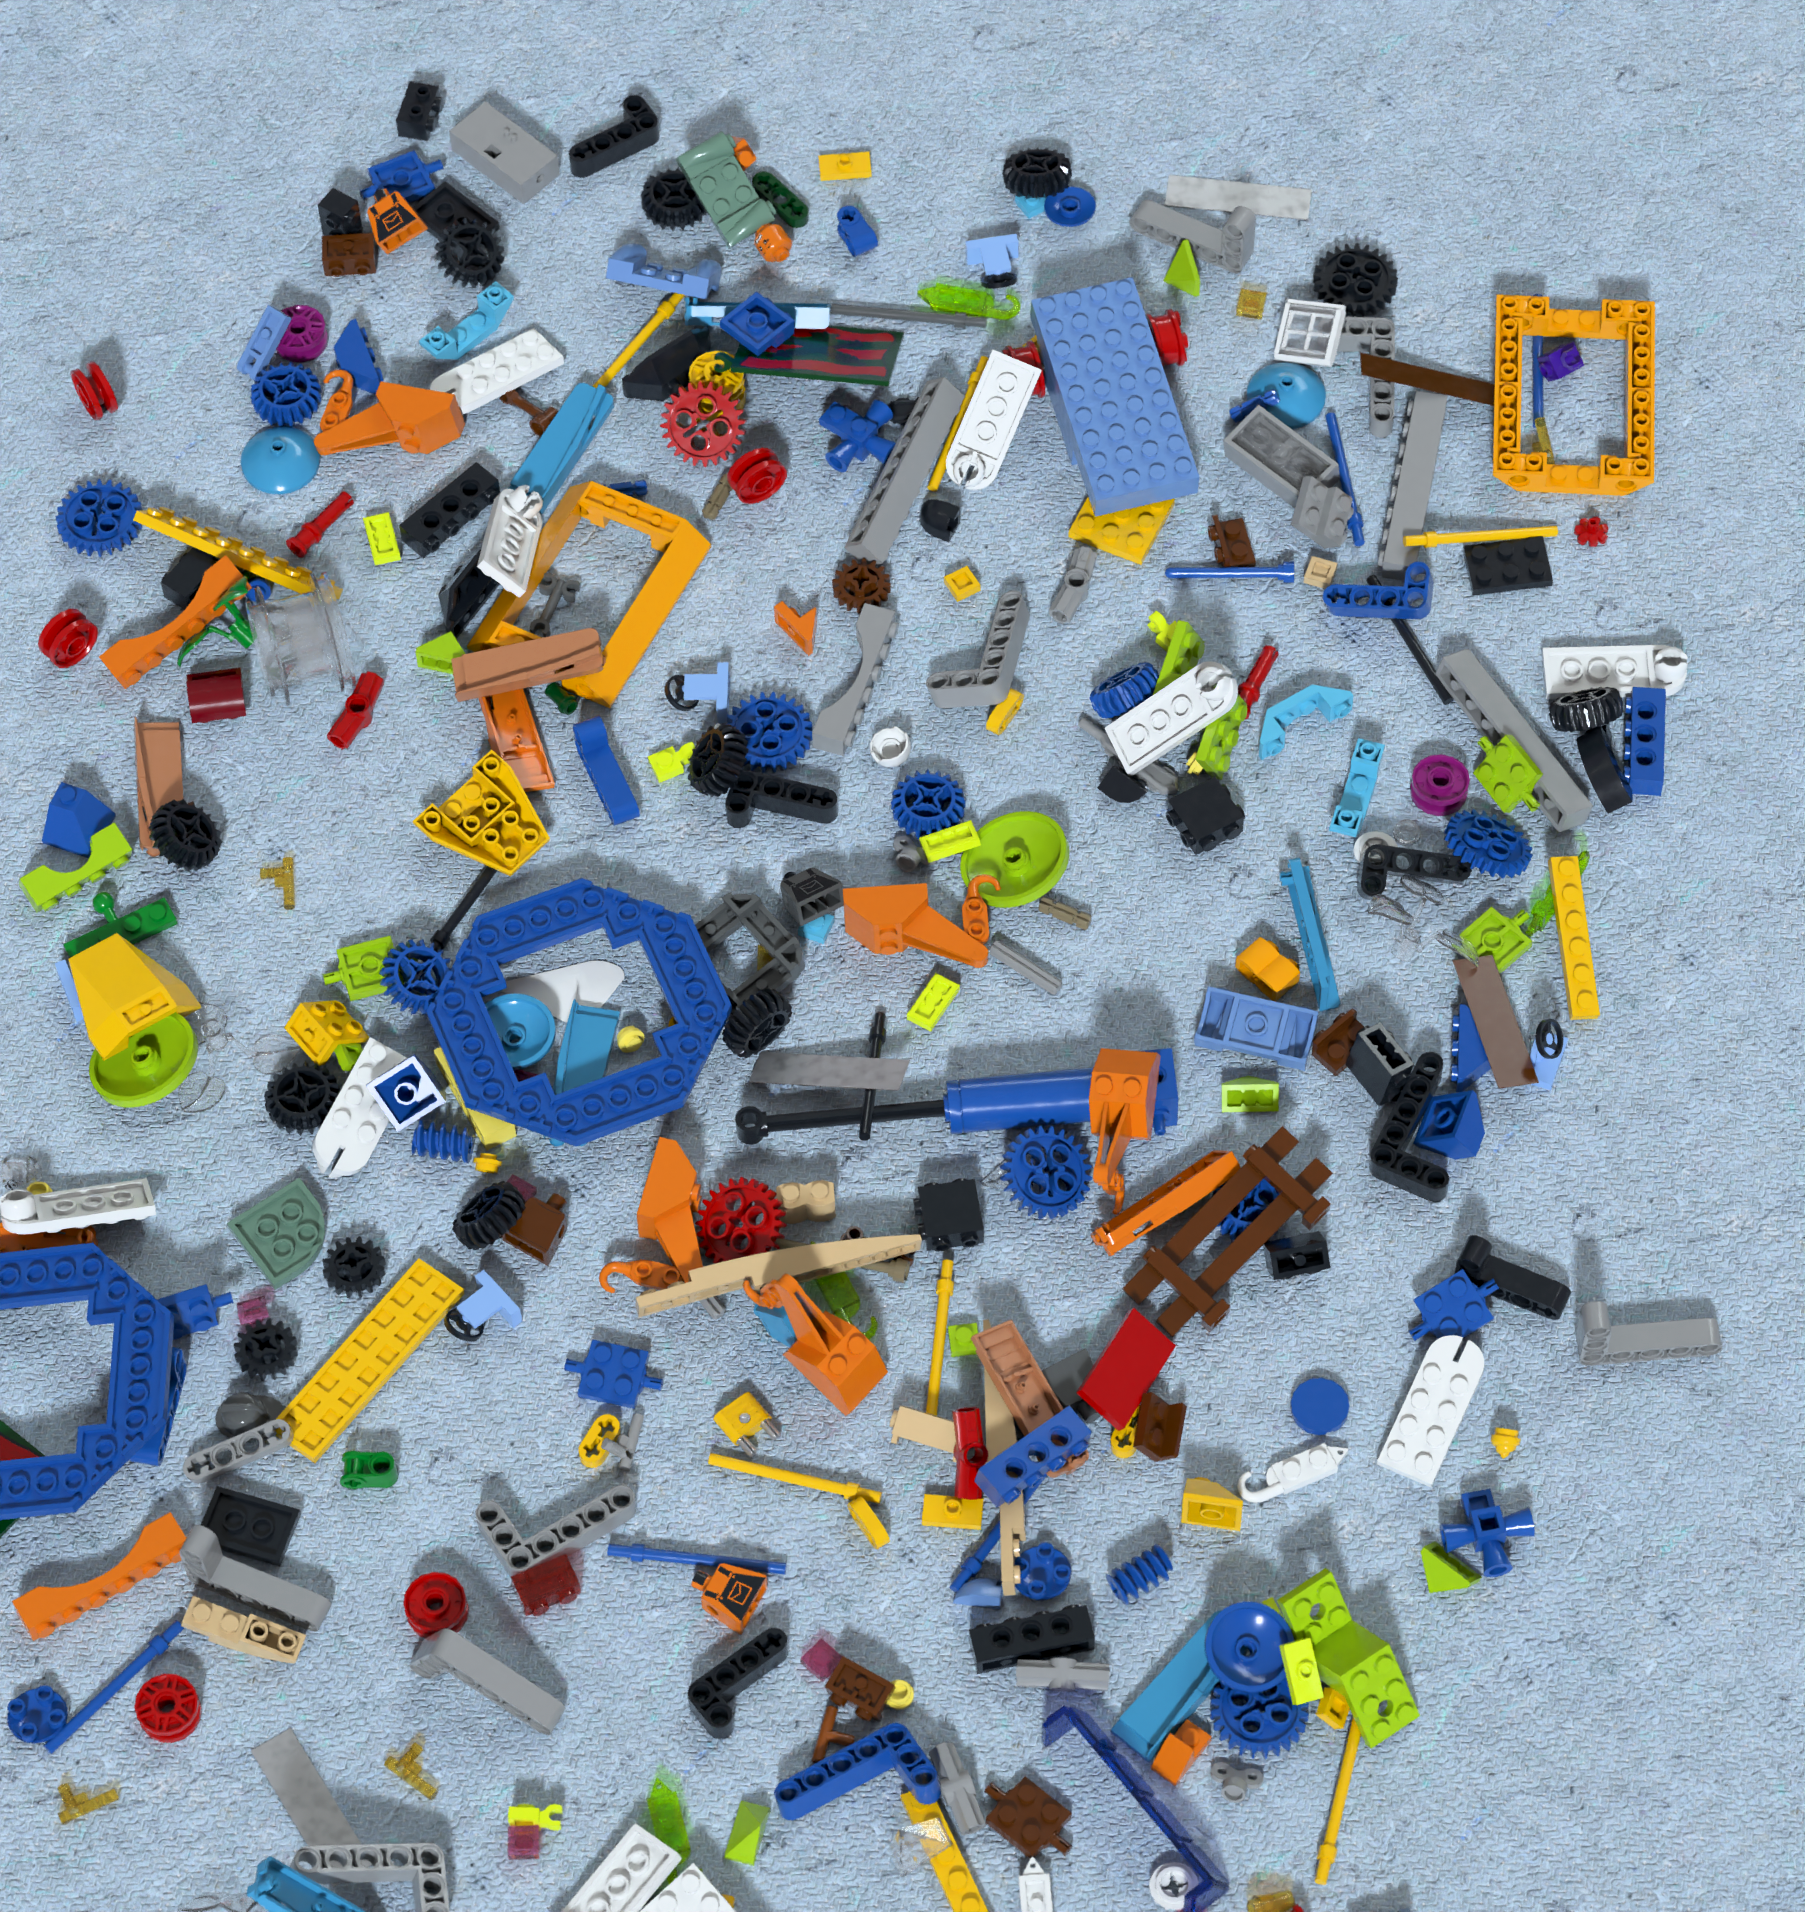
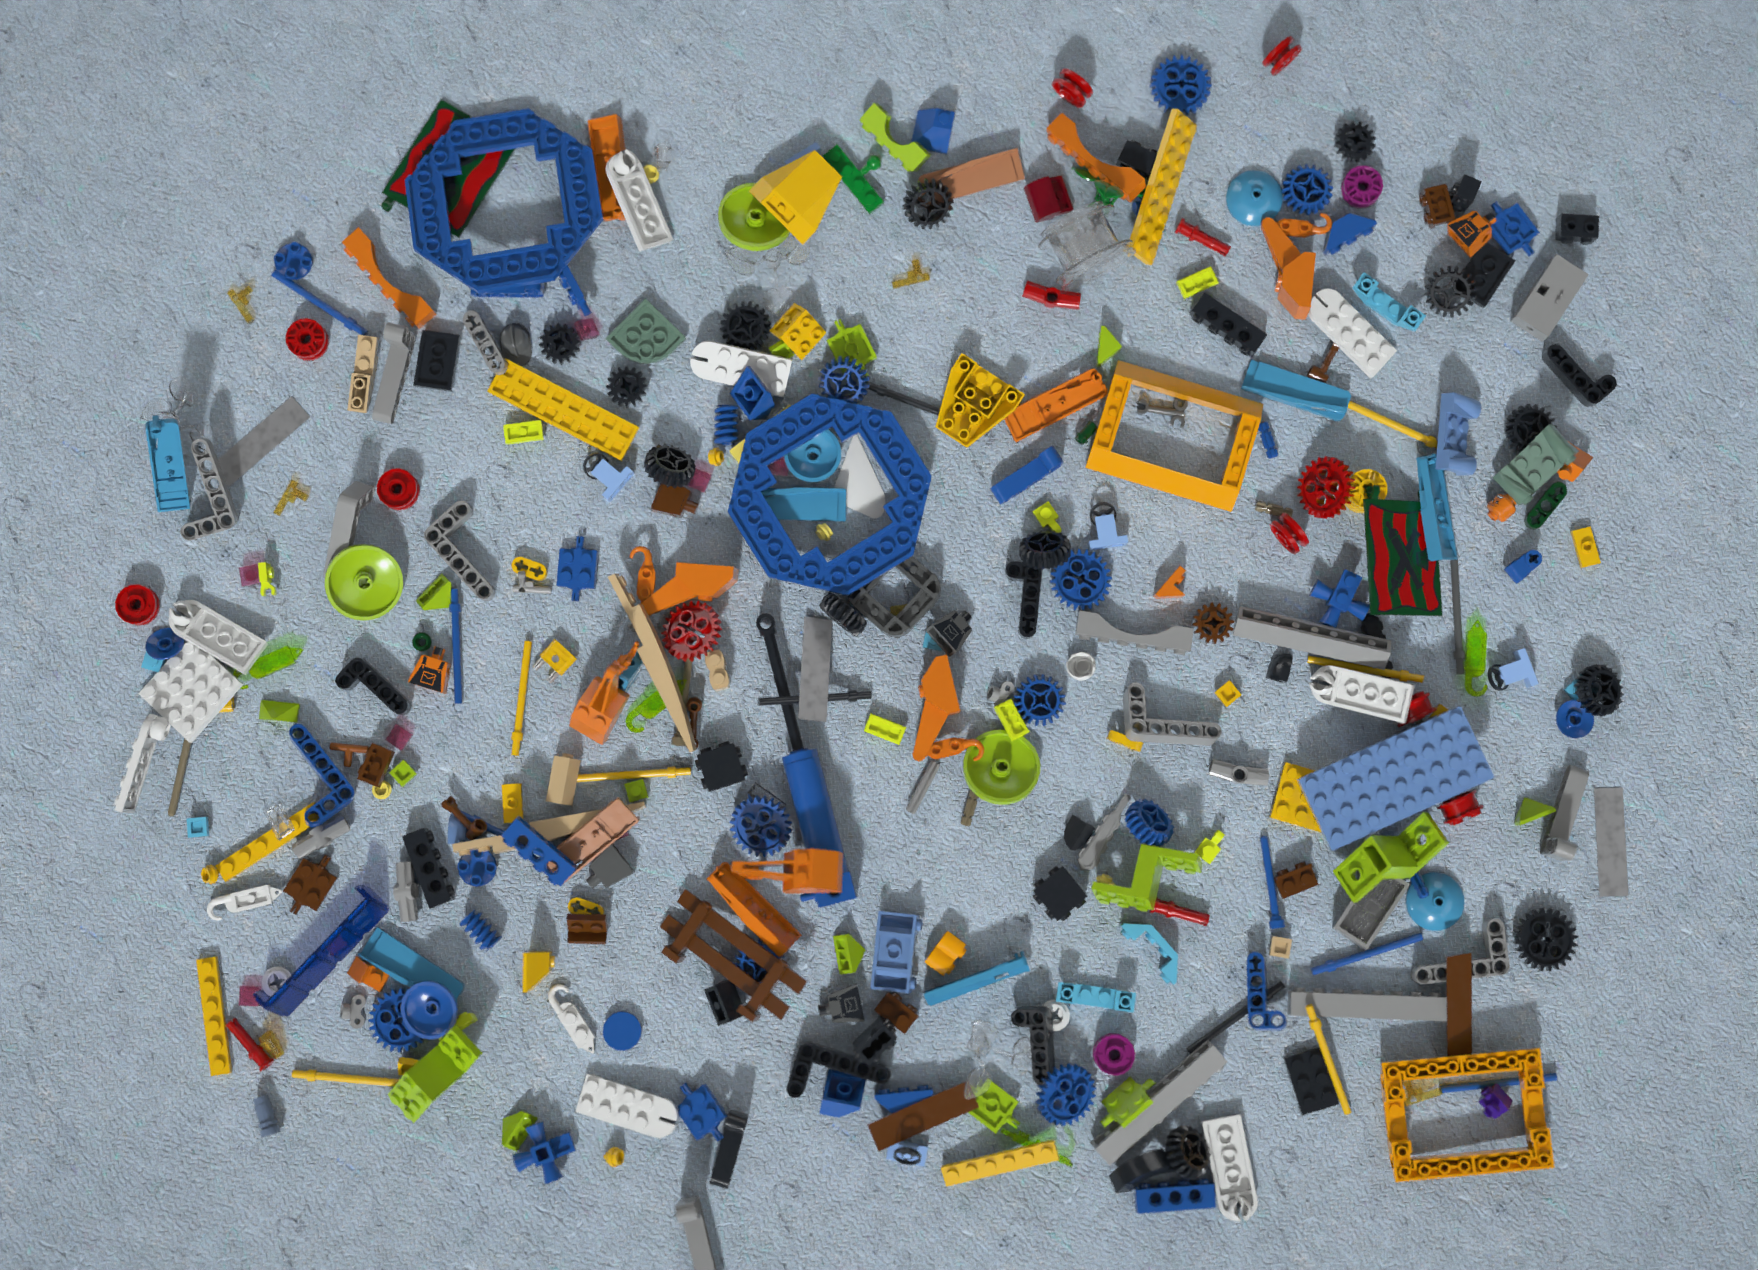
camera: 80 degrees right, 25 degrees up
medium blue plate [237,305,292,381] -> none
green piece [340,1451,399,1489] -> none
black wedge [438,549,500,639] -> none
nougat piece [451,628,606,702] -> none
white plate [477,485,543,598] -> none
clear red brick [510,1554,581,1616] -> none
black wedge [622,326,711,401] -> none
blue plate [720,291,795,356] -> none
yellow beam [847,1496,890,1550] -> none
red piece [952,1407,988,1500] -> none
red tile [1076,1308,1176,1431] -> none
white plate [1104,661,1238,776] -> none
clear yellow plate [1236,289,1267,320] -> none
clear piece [1274,299,1346,367] -> none
neon yellow plate [1279,1638,1324,1705] -> none
light grey plate [1291,476,1354,549] -> none
red plant [1574,516,1608,547] -> none
none -> lime dish [324,544,403,621]
none -> lime plate [389,760,417,787]
none -> dark green plate [412,632,432,652]
none -> lime slope [415,573,451,611]
none -> reddish brown brick [441,796,487,840]
none -> neon yellow plate [503,420,544,445]
none -> torso [818,983,865,1023]
none -> lime bracket [1333,812,1449,903]
none -> black gear [1334,121,1376,163]

